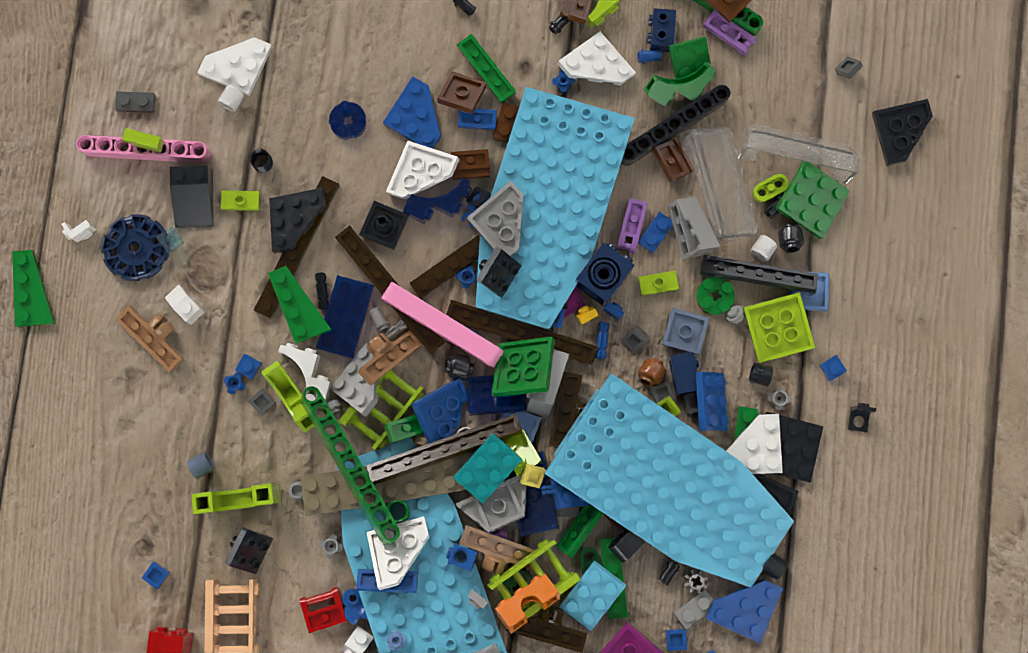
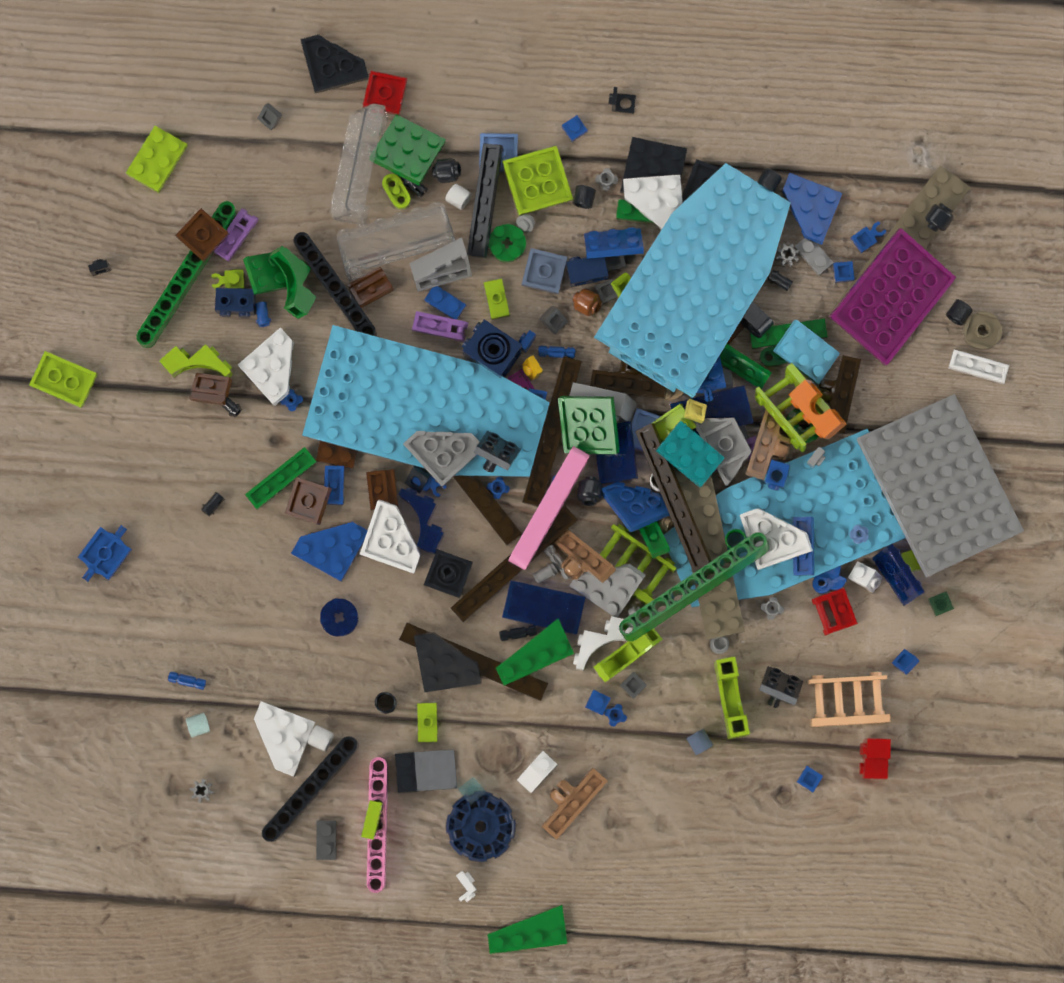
camera: 85 degrees left, 0 degrees up
none -> lime plate [211,269,245,289]
none -> black beam [262,736,359,842]
none -> red plate [362,71,408,116]

